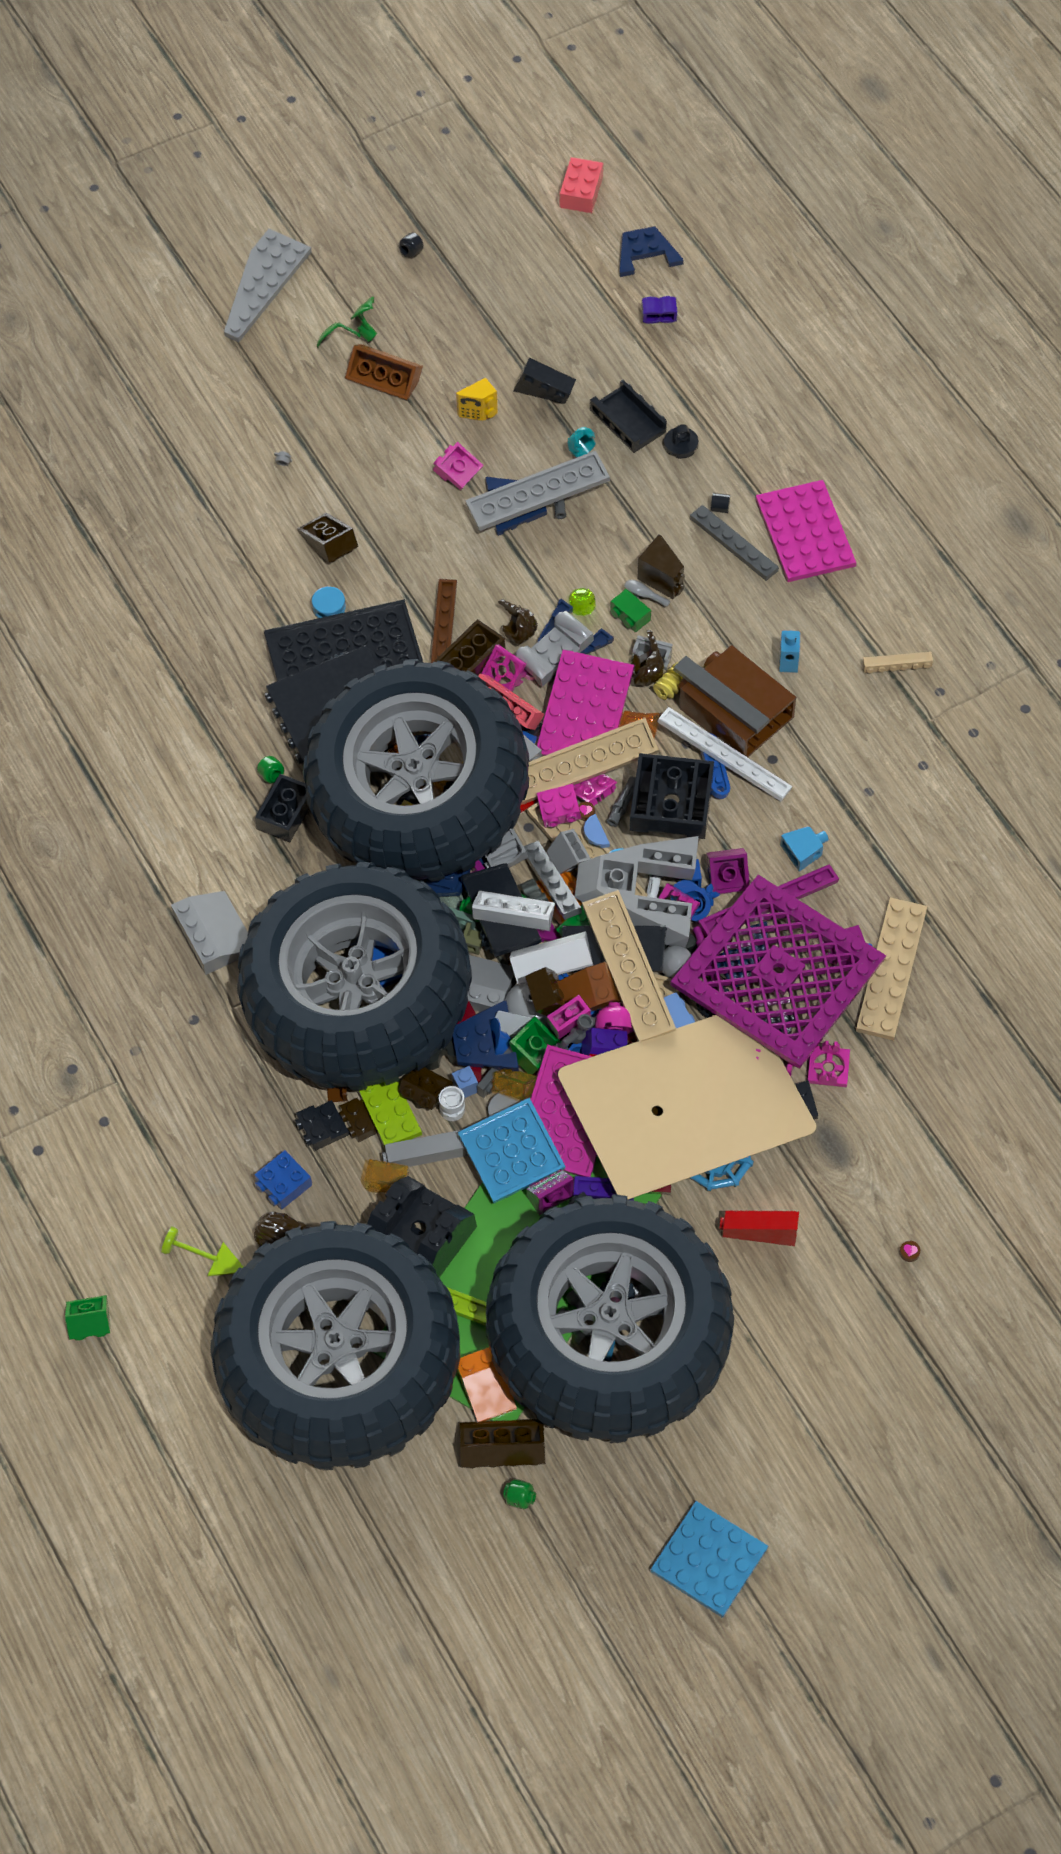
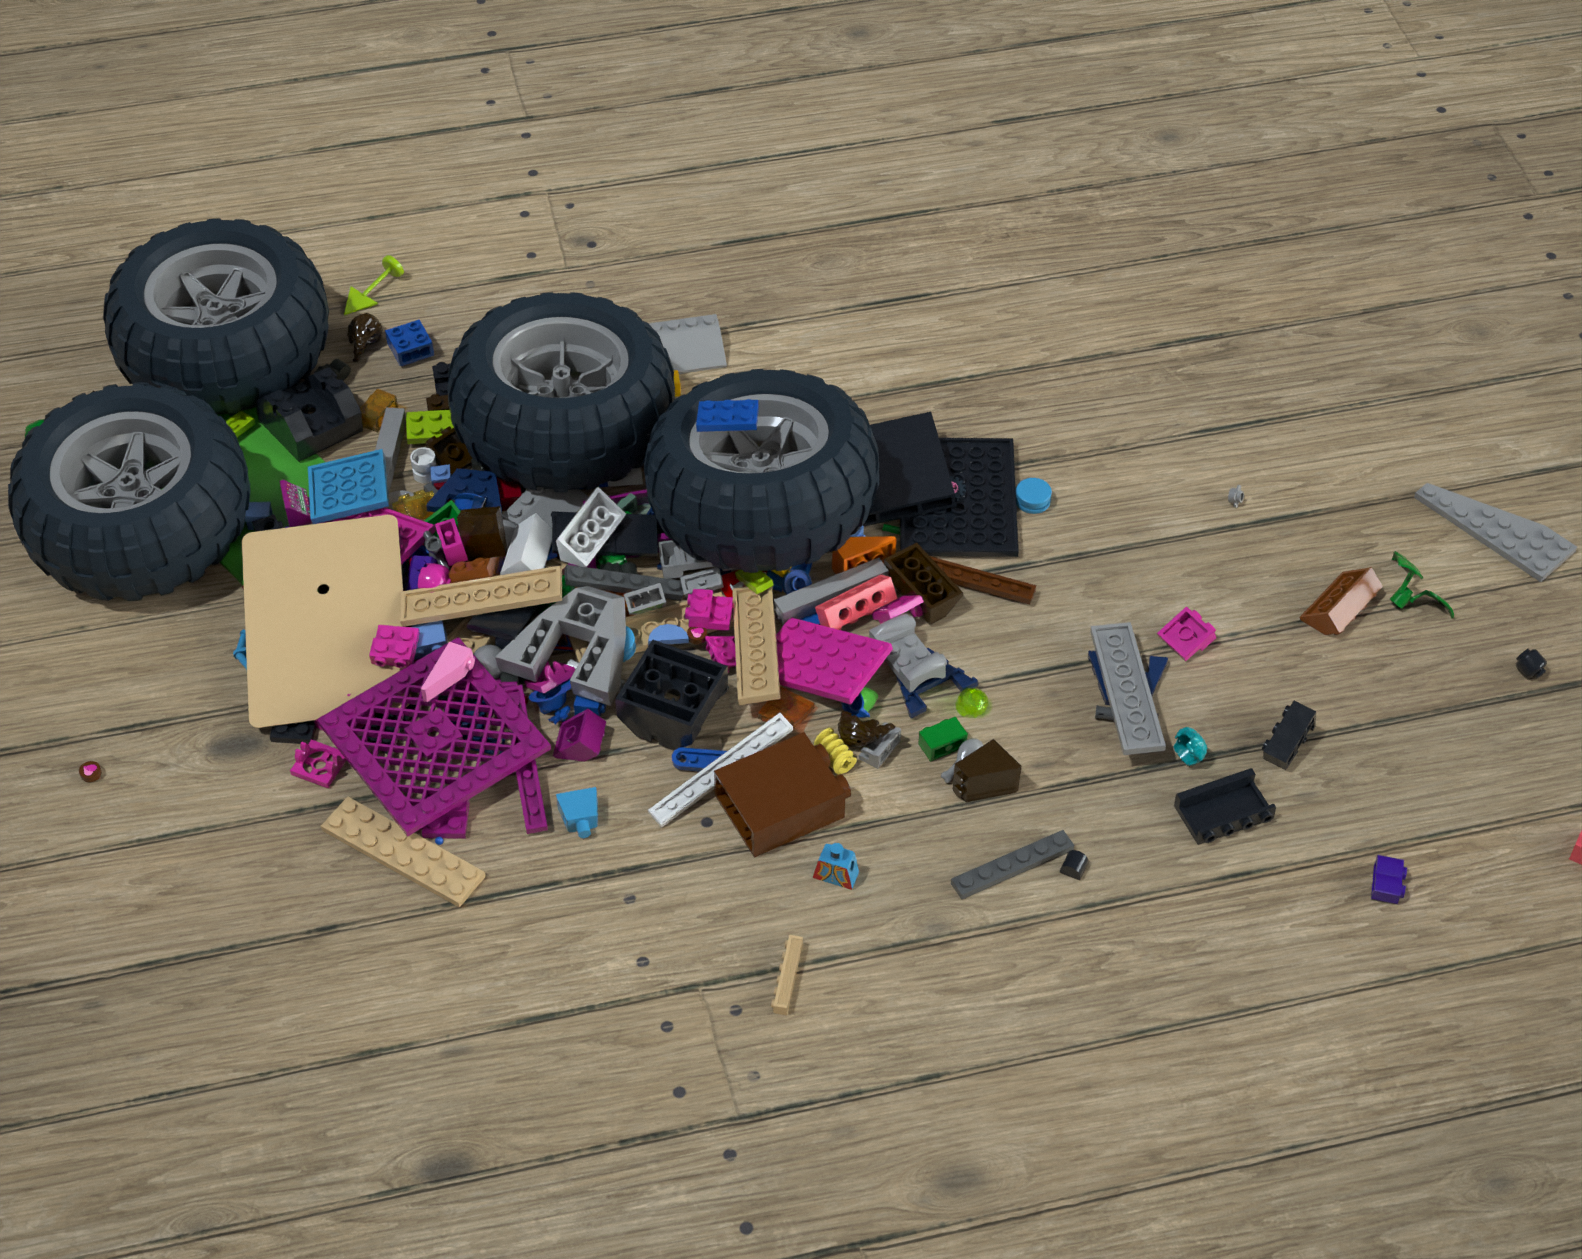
camera: 105 degrees right, 10 degrees down
green slope [65,1295,111,1341] -> none
dark brown slope [297,513,359,563] -> none
yellow slope [456,378,498,421] -> none
dark brown hair [498,599,538,645] -> none
dark blue wing [619,226,684,277] -> none
black tile [664,424,699,459] -> none
dark grey tile [673,656,770,734] -> none
red slope [719,1210,799,1247] -> none
dark pink plate [755,480,857,582] -> none
none -> dark pink plate [369,625,420,668]
none -> bright pink slope [421,642,475,702]
none -> light grey plate [680,567,724,598]
none -> blue plate [696,399,759,432]

